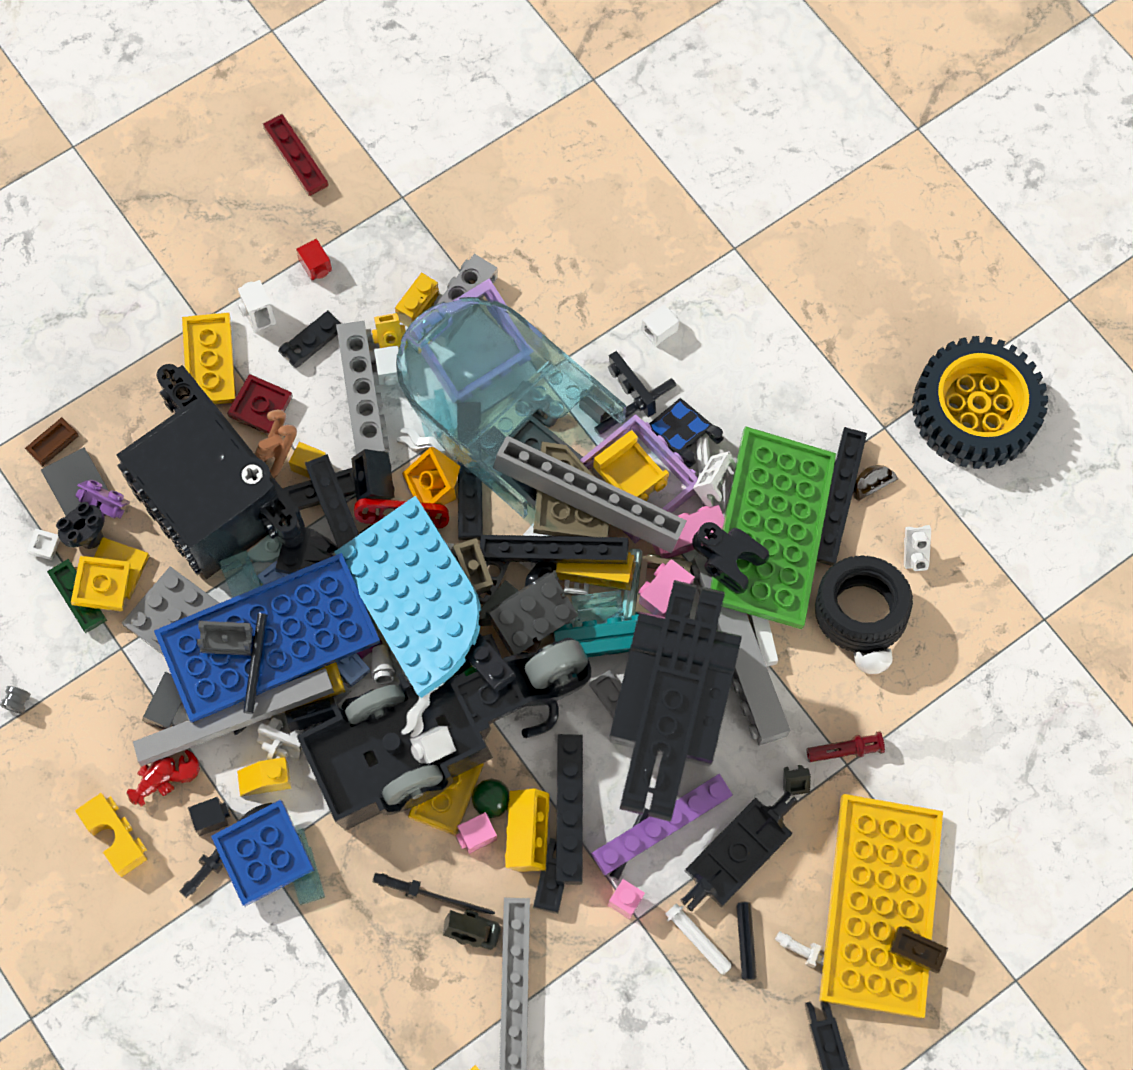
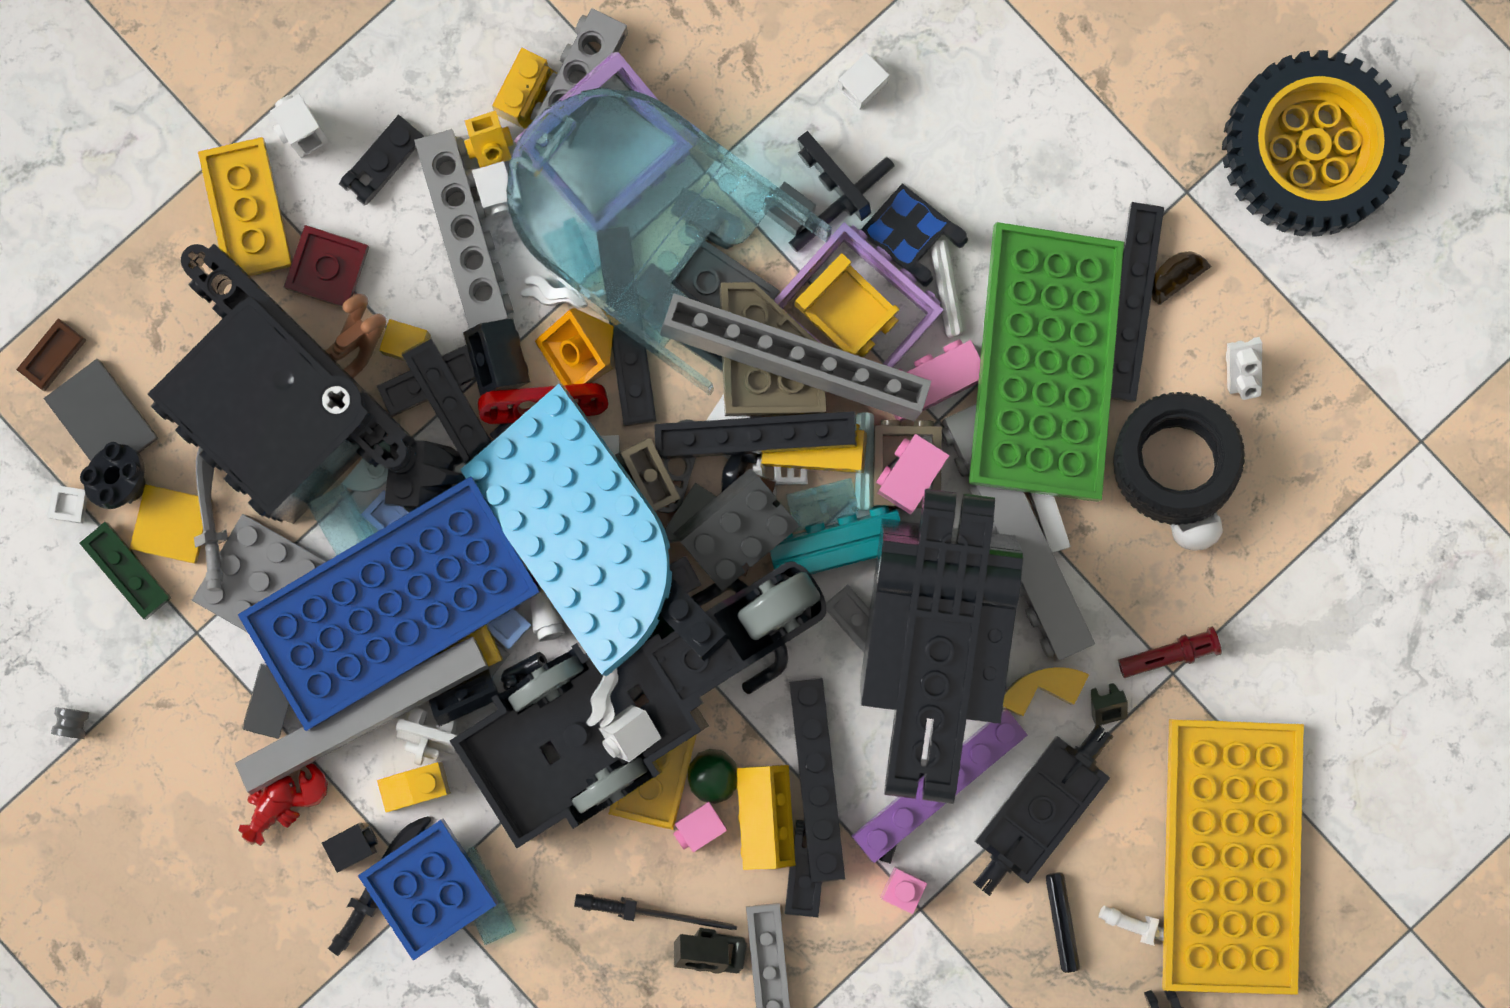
camera: 10 degrees left, 15 degrees up
yellow plate [71,556,131,611] -> none
yellow arch [75,793,147,878] -> none
medium lavender hinge [76,480,130,519] -> none
dark grey hinge [197,621,254,656] -> none
black bar [243,613,267,714] -> none
red brick [296,238,332,281] -> none
white axle [666,903,732,975] -> none
black piece [692,522,769,594] -> none
white hinge [693,451,736,507] -> none
dark brown plate [888,926,948,974] -> none
none -> light grey sword [194,447,228,591]
none -> yellow brick [1003,667,1089,716]

